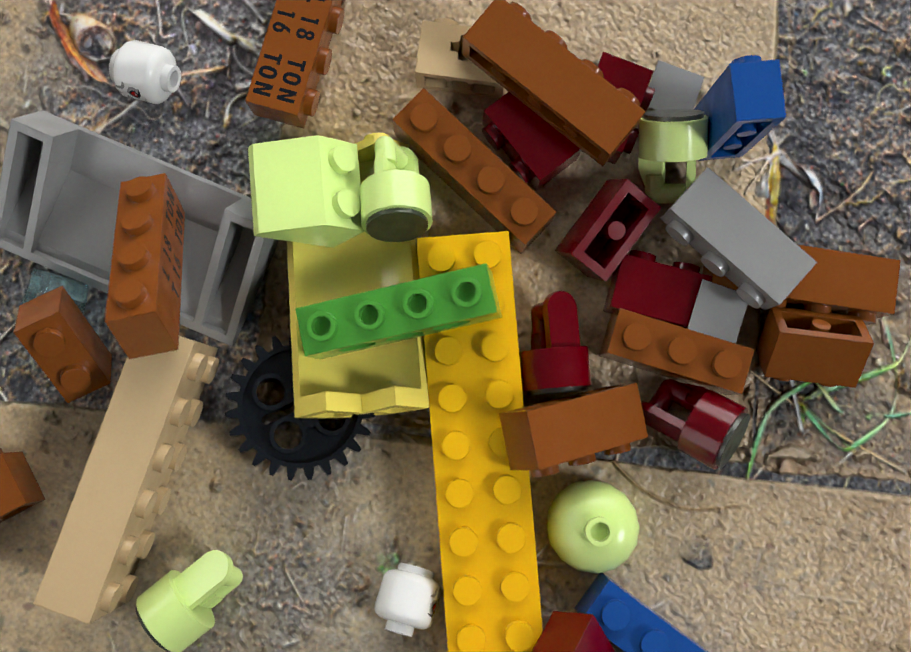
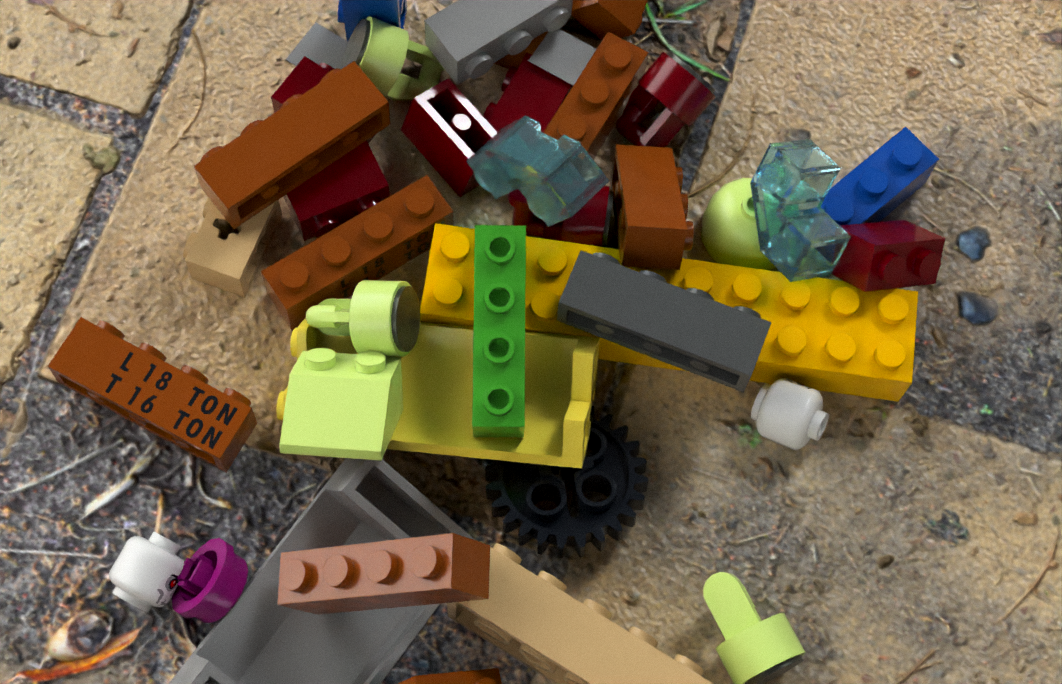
camera: 80 degrees left, 15 degrees down
none -> magenta piece [171,538,249,623]
none -> clear light blue brick [466,115,609,227]
none -> dark grey brick [556,250,771,393]
none -> clear light blue brick [750,139,851,282]

